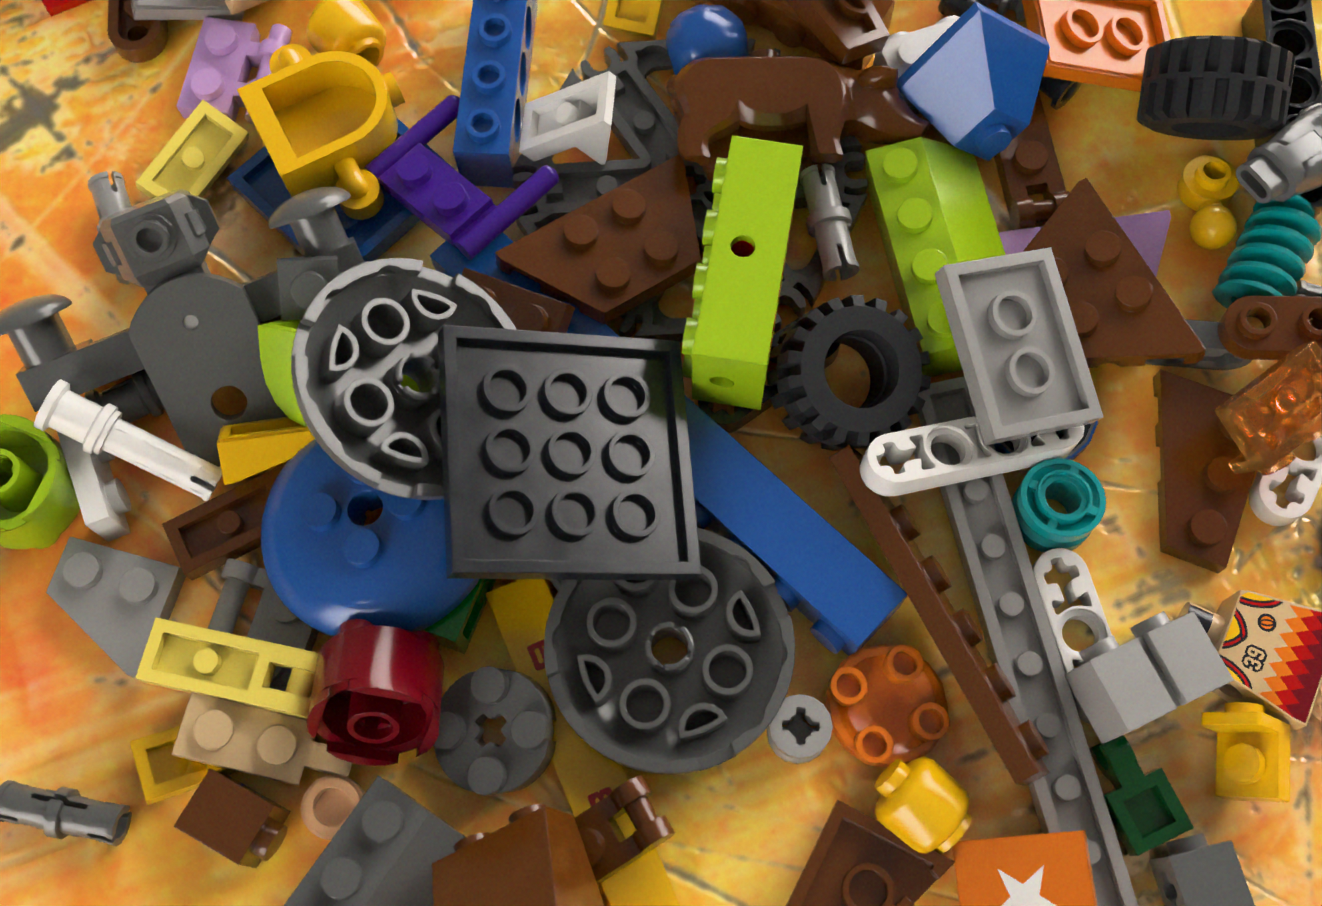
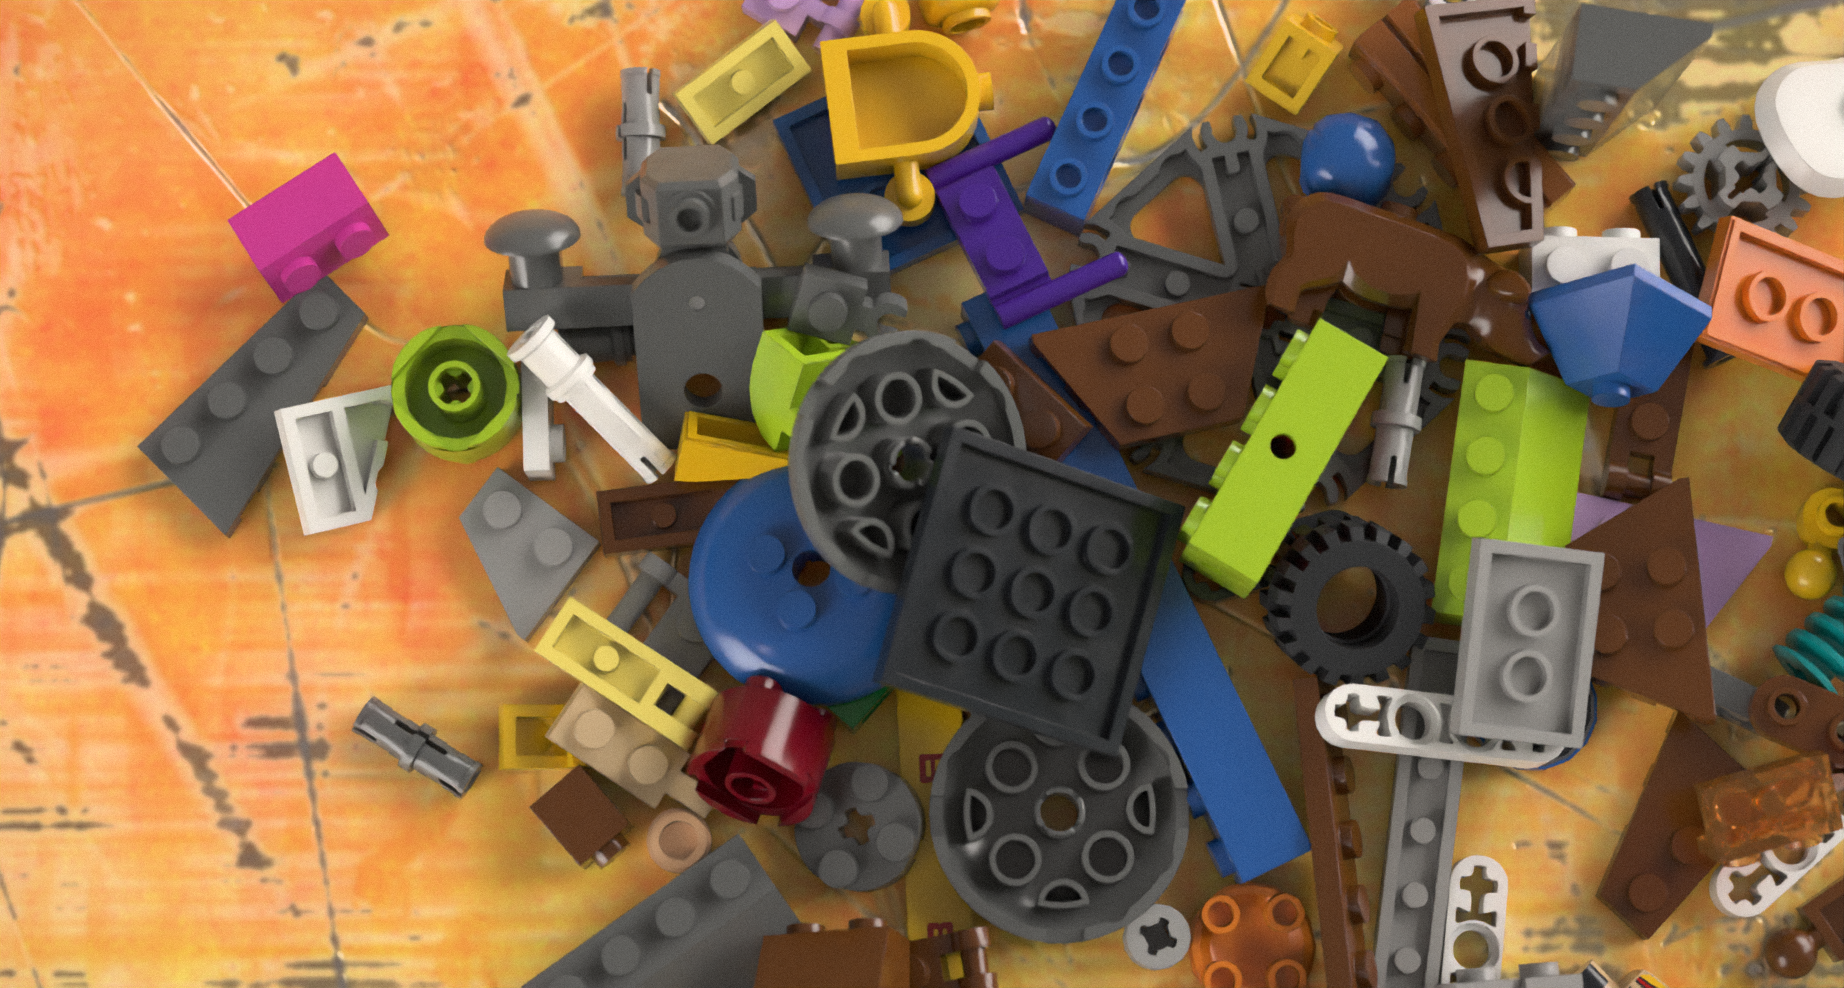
camera: 15 degrees right, 10 degrees up
white slope [519,71,616,165] -> none
teal wheel [1011,458,1106,553] -> none

